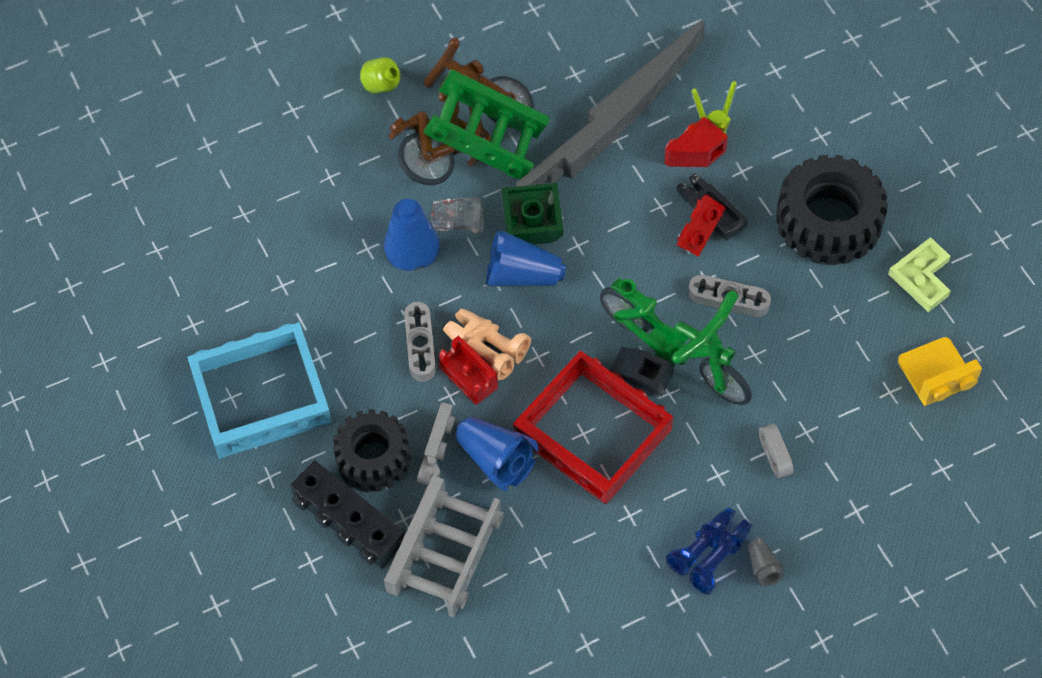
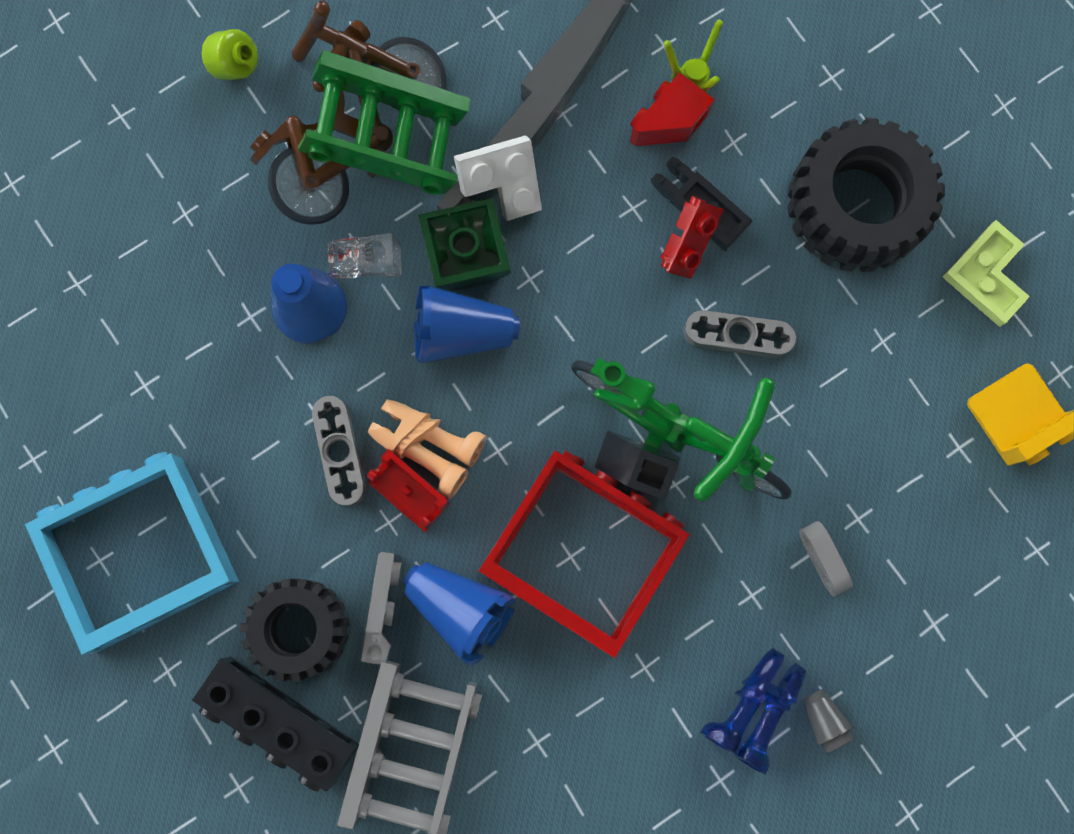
camera: 10 degrees left, 20 degrees up
none -> white plate [454,135,542,221]

